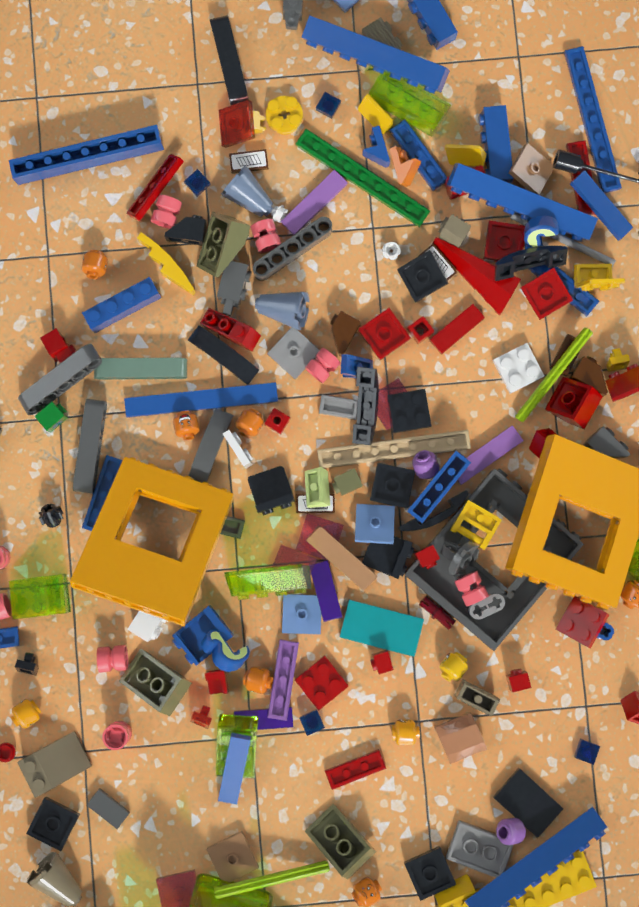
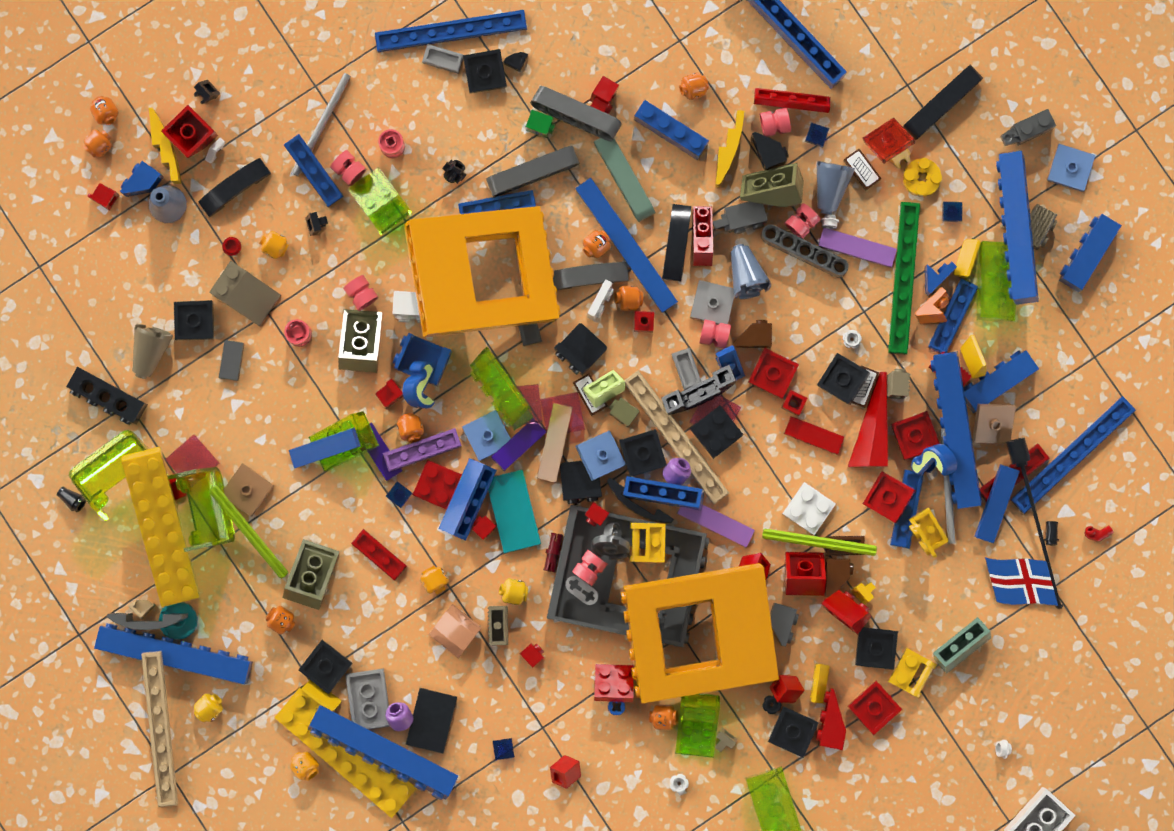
camera: 65 degrees right, 0 degrees up
clear red tile [190,705,212,729] -> none
black slope [494,246,568,281] -> none
none -> brick [438,458,497,541]

